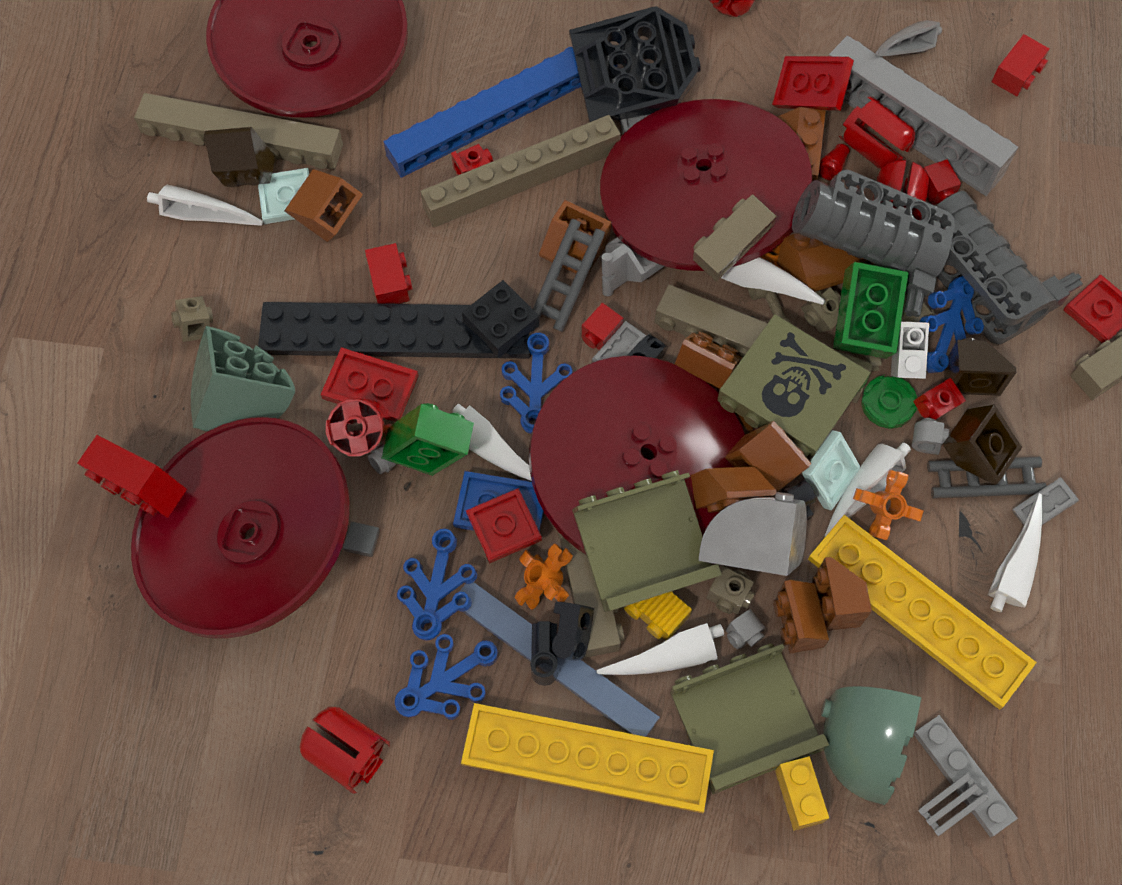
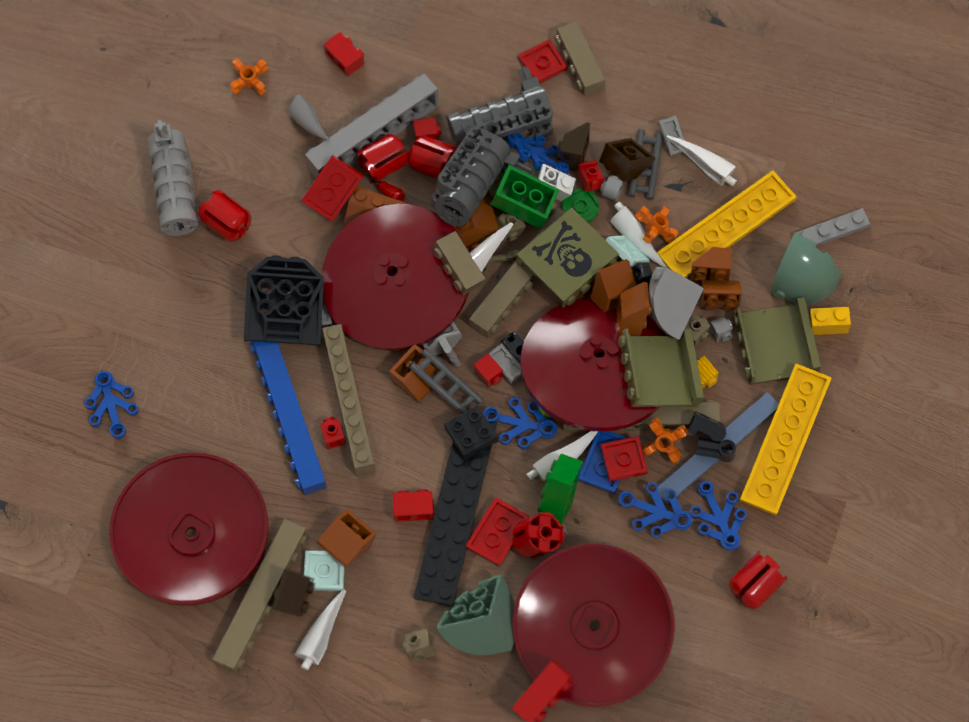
camera: 75 degrees left, 0 degrees up
white piece [596,623,724,675] -> none
dark orange slope [675,331,742,389] -> none
light grey tile [918,773,988,836] -> none

